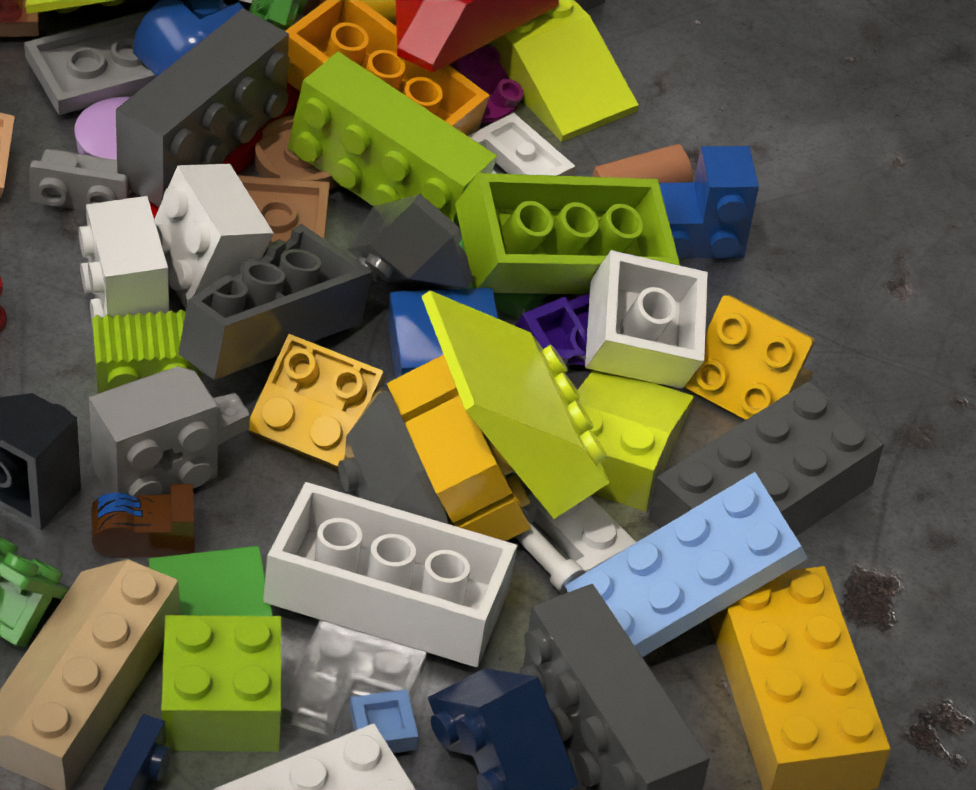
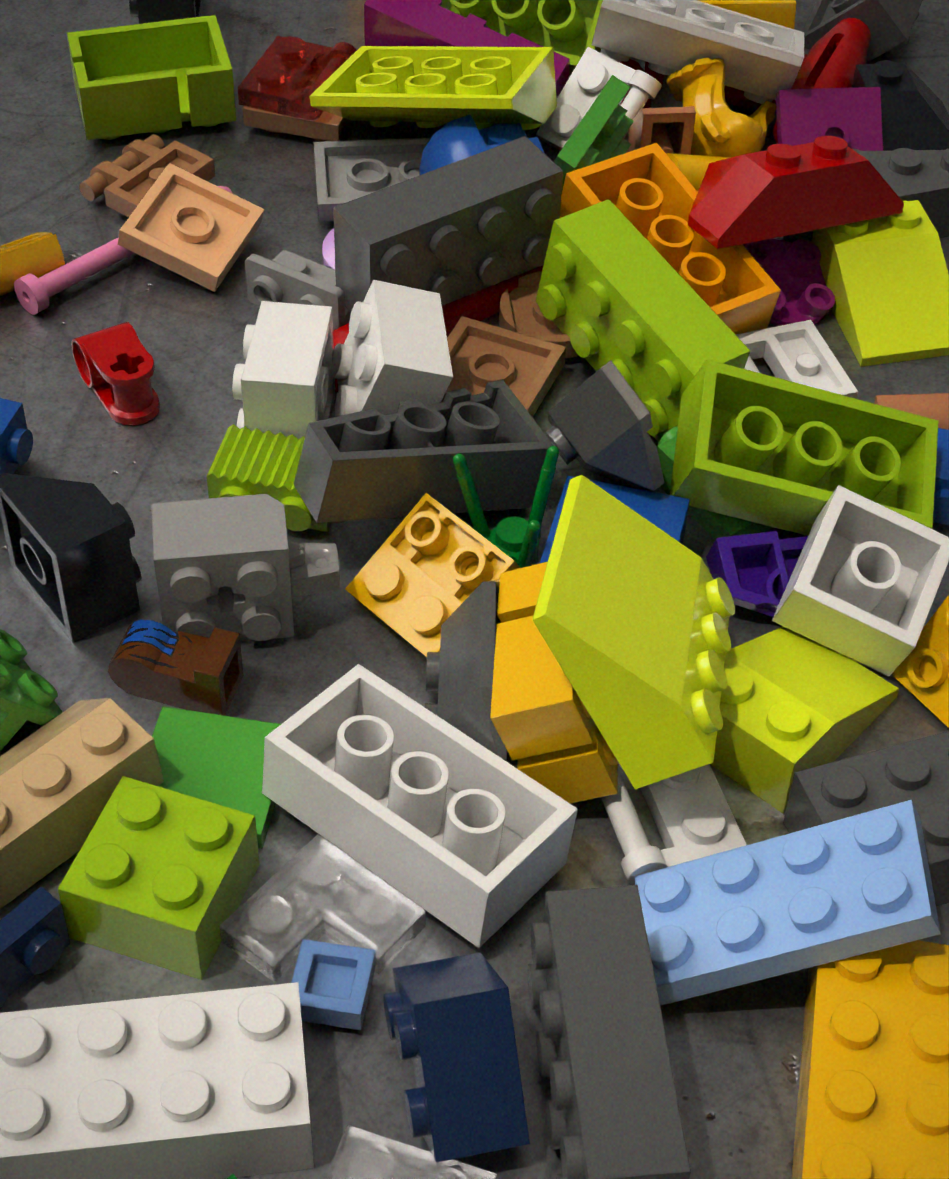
camera: 25 degrees right, 0 degrees up
none -> green plant [453,446,559,568]

